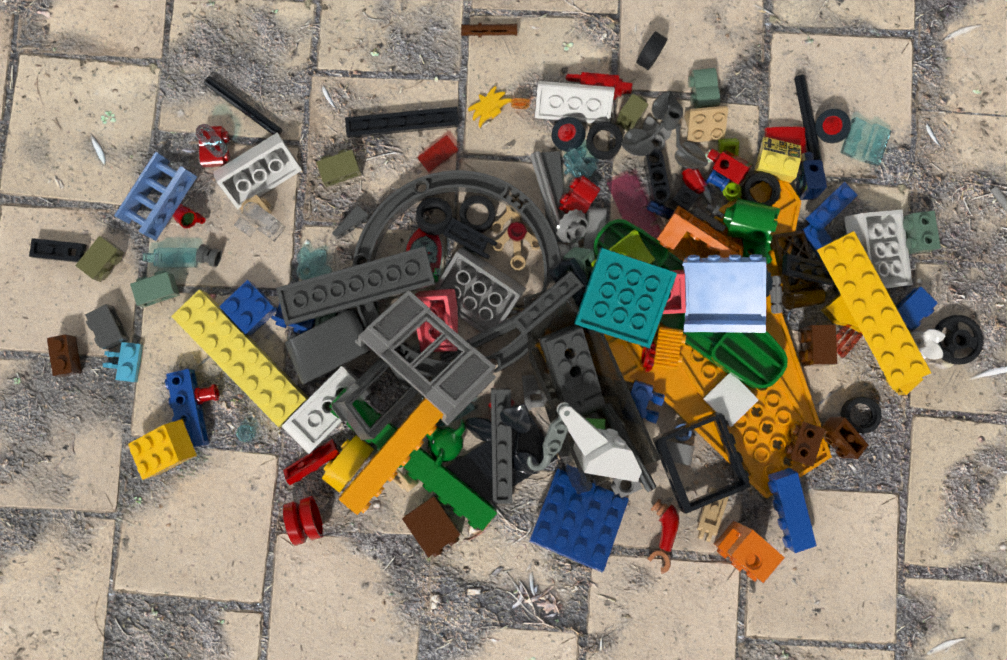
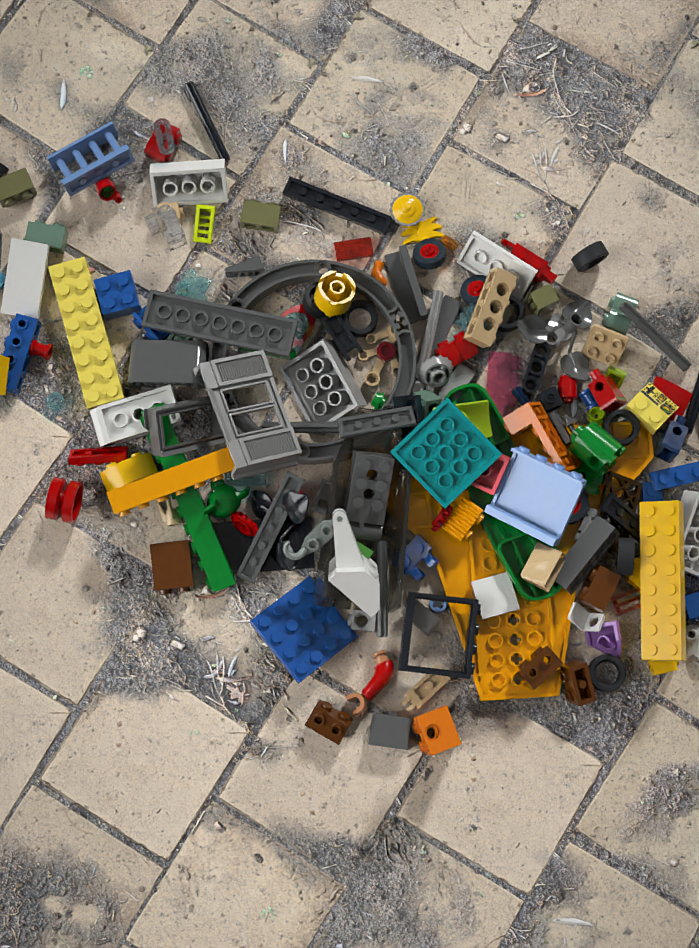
camera: 25 degrees right, 5 degrees down
clear light blue hinge [143,248,198,268] -> none
dark grey wheel [196,244,222,268] -> none
coral slope [415,289,458,353] -> none
reddish brown pin [461,22,517,38] -> none
blue brick [768,468,817,553] -> none
none -> white tile [1,238,50,319]
none -> neon yellow slope [193,204,216,244]
none -> red gear [231,511,258,536]
none -> reddish brown brick [305,699,353,745]
none -> yellow brick [314,271,356,317]
none -> dark grey torso [368,711,411,750]
none -> orange arm [370,260,387,287]
none -> green plate [371,392,386,412]
none -> dark grey panel [384,244,428,324]
none -> yellow piece [389,192,426,227]
none -> black wheel [413,239,447,270]
none -> tan brick [463,267,517,348]
none -> tan piece [520,542,566,592]
none -> dark grey panel [555,516,620,595]
none -> white bracket [568,602,606,632]
none -> medium lavender slope [585,620,621,660]
none -> black tyre [616,537,635,576]
none -> dark grey axle [619,301,692,371]

